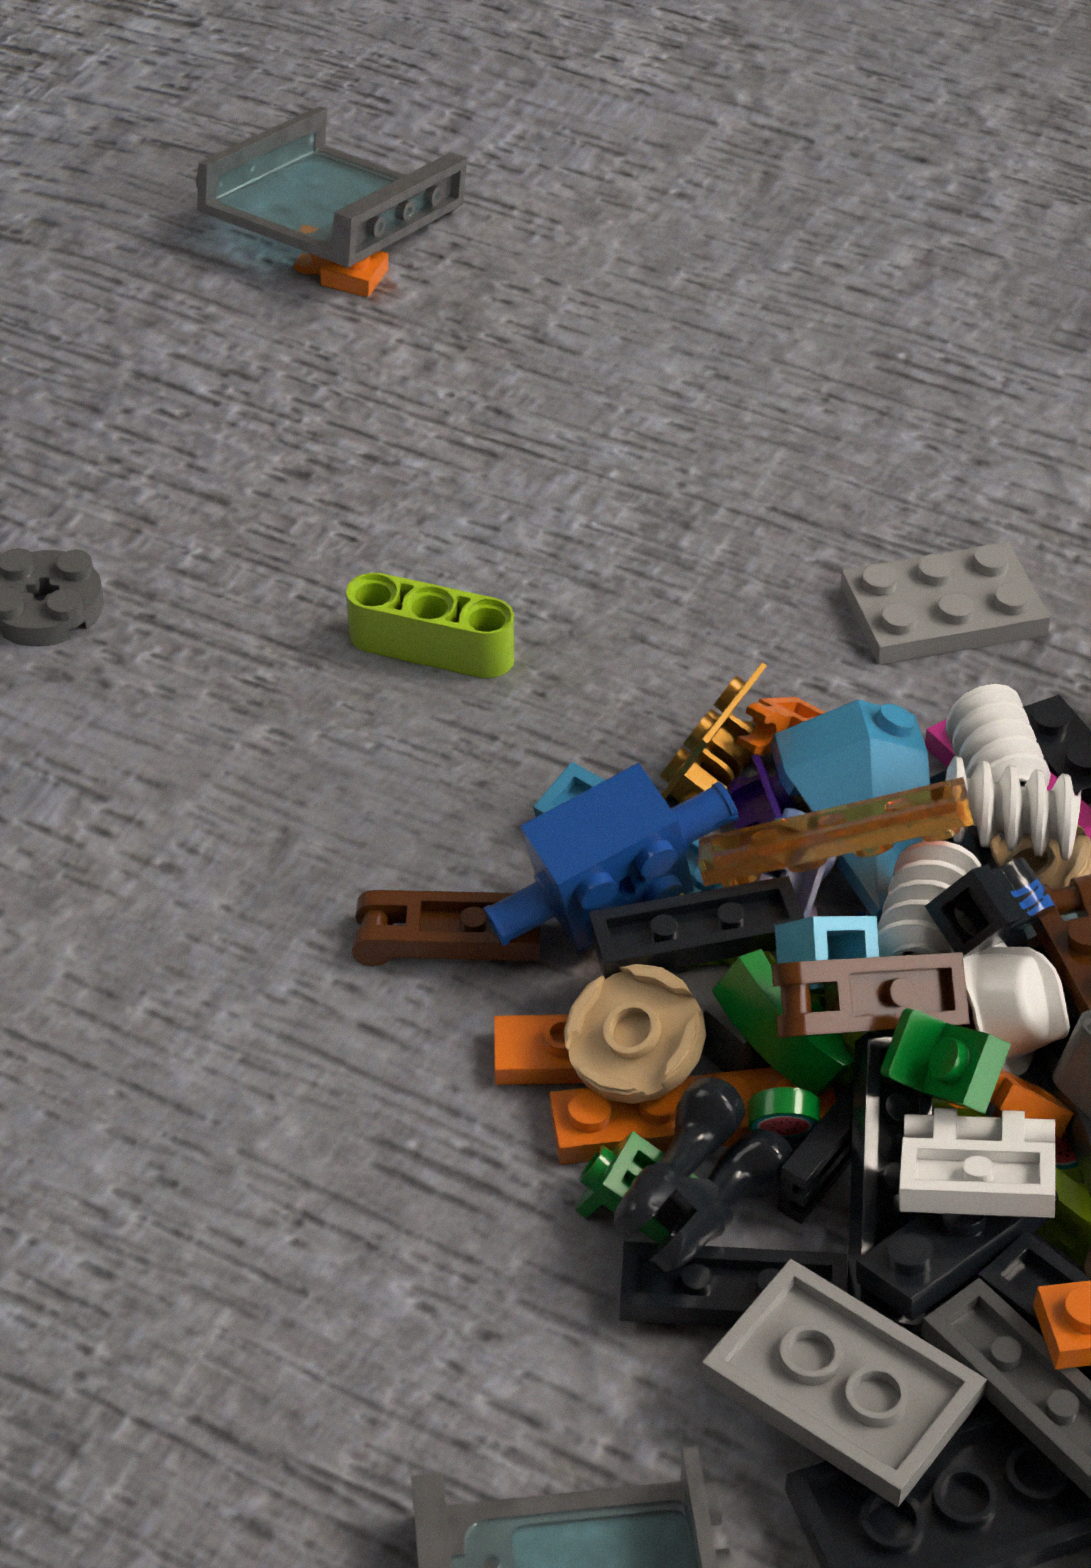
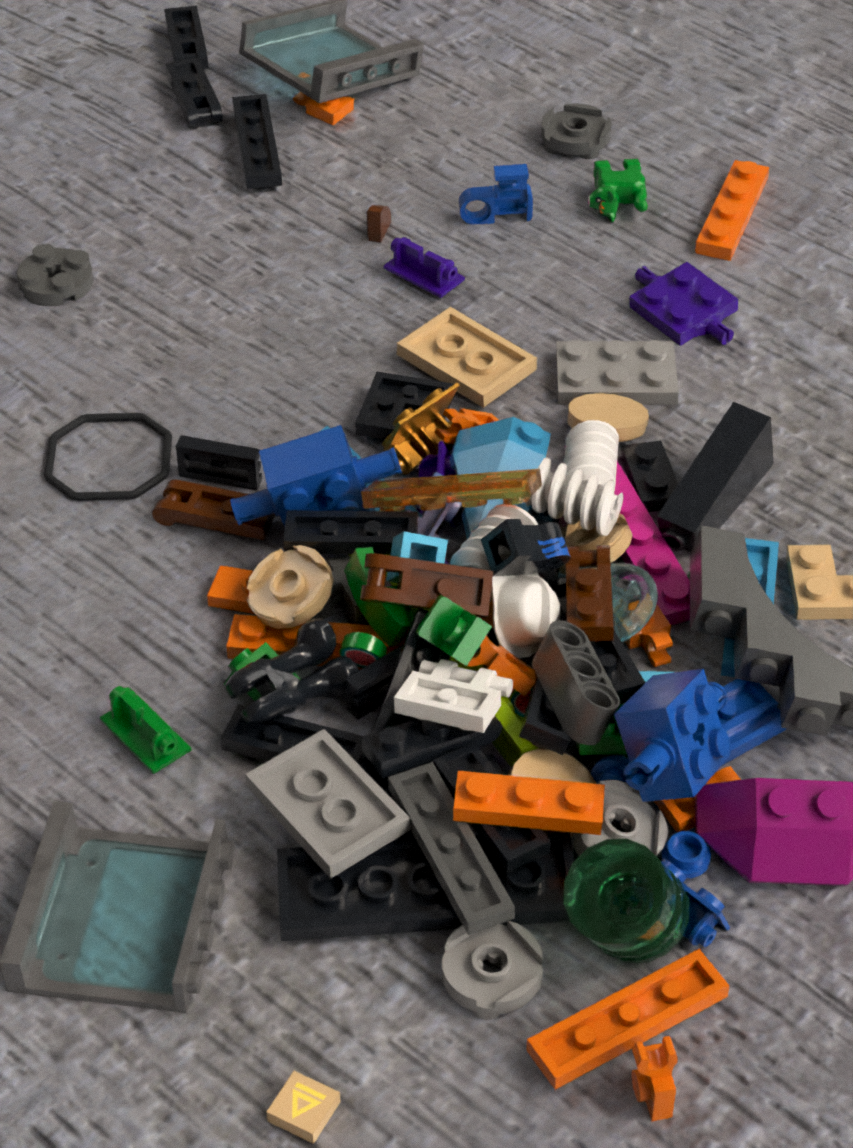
camera: 15 degrees right, 0 degrees up
lime beam [346,572,515,678] -> none
none -> black piece [44,413,172,501]
none -> green hinge [100,686,192,774]
none -> black plate [164,5,209,69]
none -> black plate [165,58,223,128]
none -> black tile [175,435,262,490]
none -> black plate [232,94,282,189]
none -> black plate [355,371,454,440]
none -> reddish brown tile [367,205,391,243]
none -> dark purple hinge [383,237,465,298]
none -> tan plate [397,307,537,408]
none -> blue piece [458,164,533,225]
none -> dark grey plate [541,103,612,159]
none -> tan tile [567,393,649,442]
none -> green animal [588,159,648,222]
none -> dark purple plate [629,262,738,346]
none -> orange plate [695,160,769,261]

